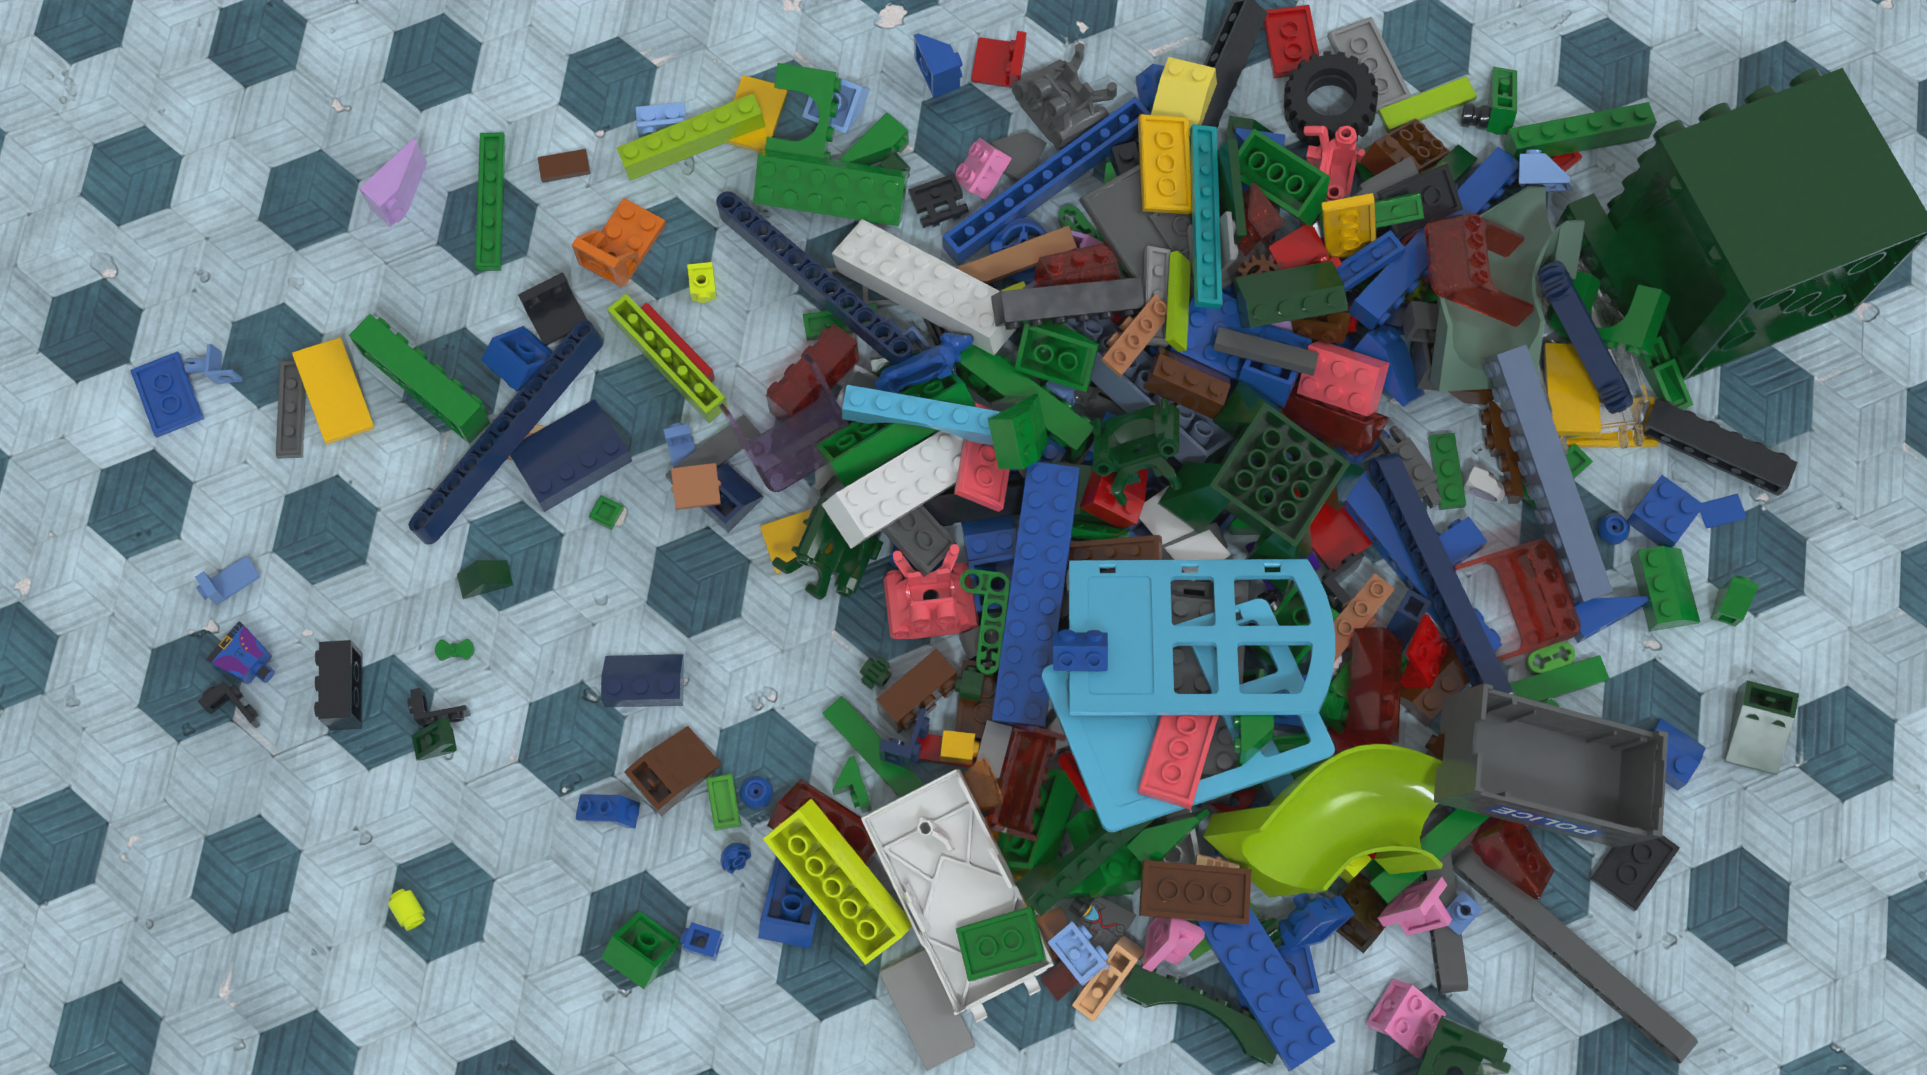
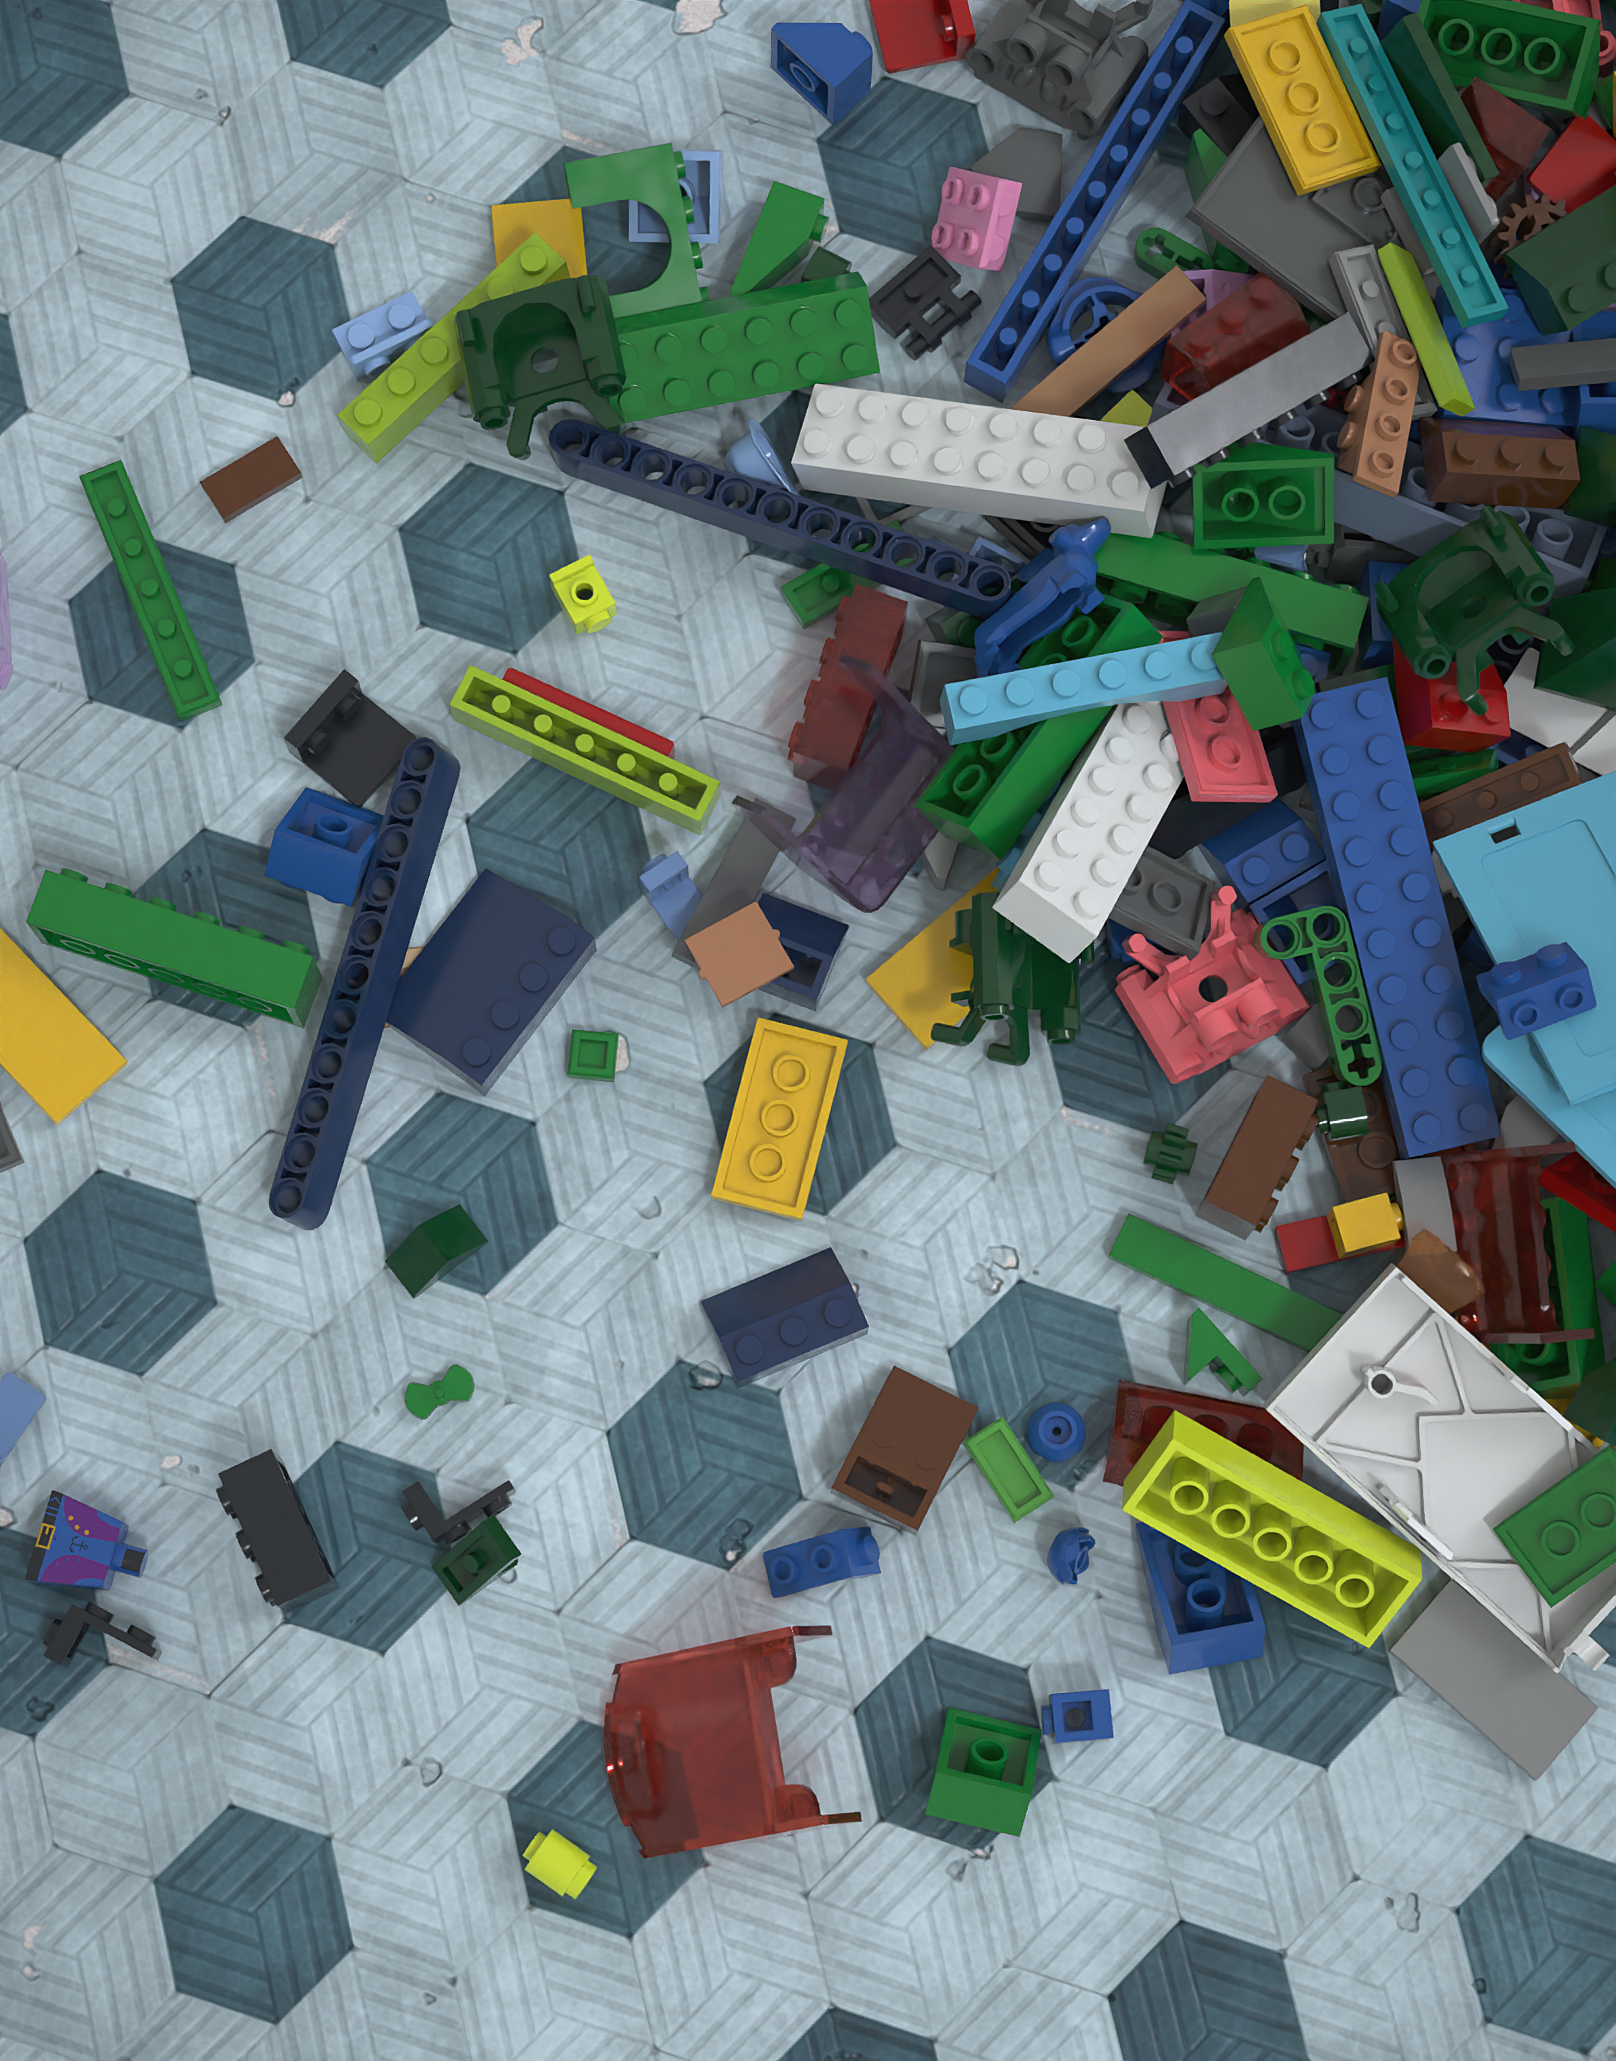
camera: 25 degrees left, 5 degrees up
orange bracket [572,198,666,287] -> none
dark blue bracket [879,708,930,770] -> none
none -> dark green piece [454,275,627,461]
none -> clear red windscreen [604,1625,862,1859]
none -> yellow plate [711,1017,848,1222]
none -> light blue piece [725,418,801,496]

